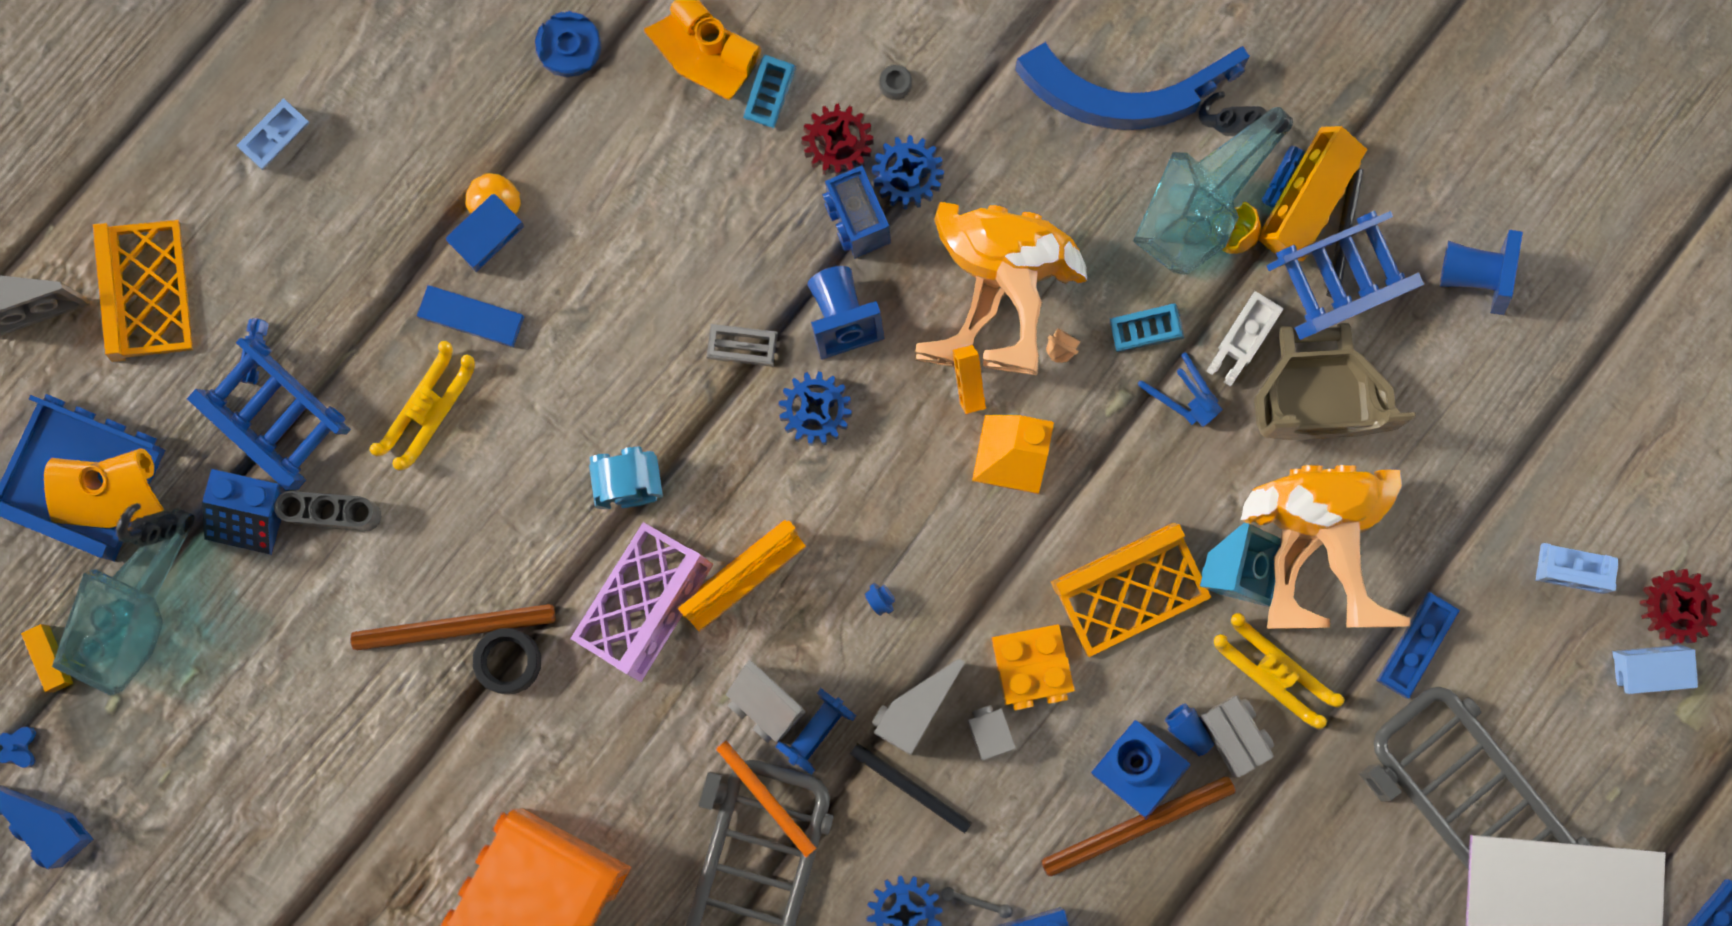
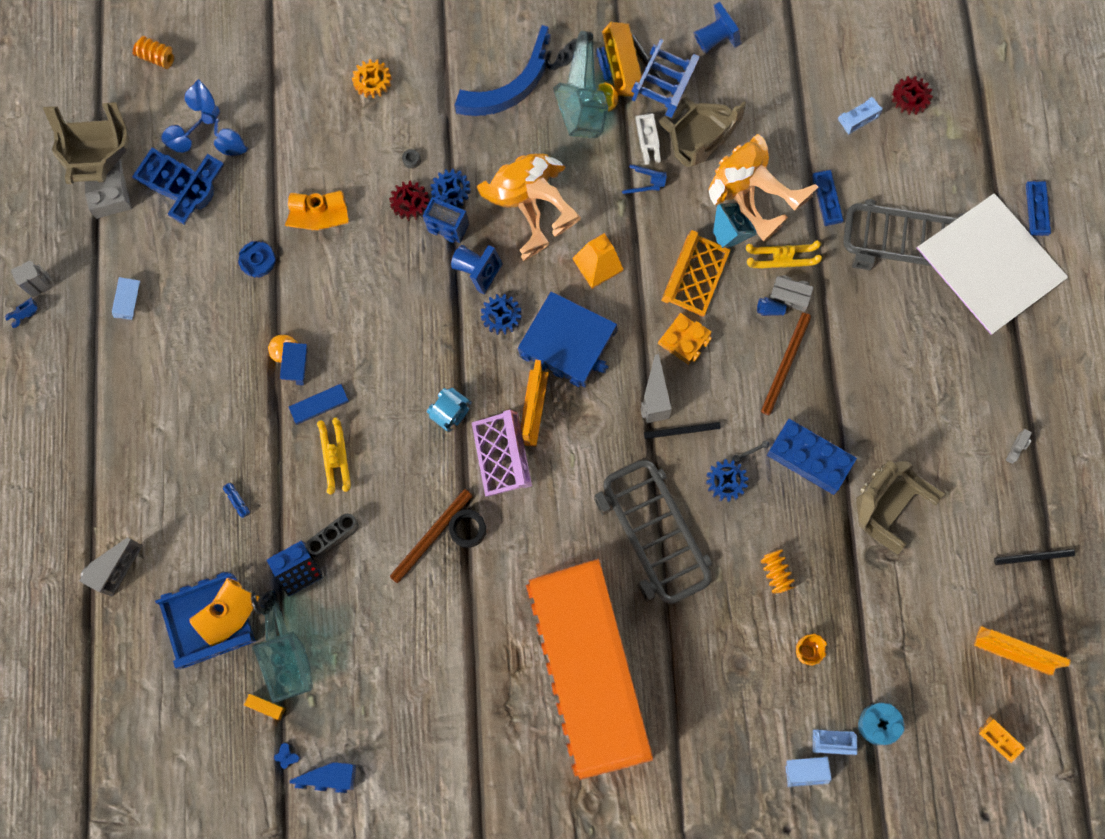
camera: 40 degrees left, 5 degrees down
light orange fence [92,220,193,362] -> none
blue fence [187,338,351,490] -> none
light blue hinge [236,98,309,170] -> none
light grey tile [706,324,778,367] -> none
orange bar [716,740,816,857] -> none
light grey slope [726,660,807,743] -> none
dark azure slope [743,54,796,129] -> none
blue hose [775,688,856,775] -> none
light orange piece [952,345,986,414] -> none
light grey brick [967,705,1016,760] -> none
light nougat plate [1046,328,1081,363] -> none
blue plant [1091,720,1191,819] -> none
dark azure slope [1110,303,1185,352] -> none
light blue hinge [1612,645,1698,694] -> none
none -> blue panel [517,292,618,387]

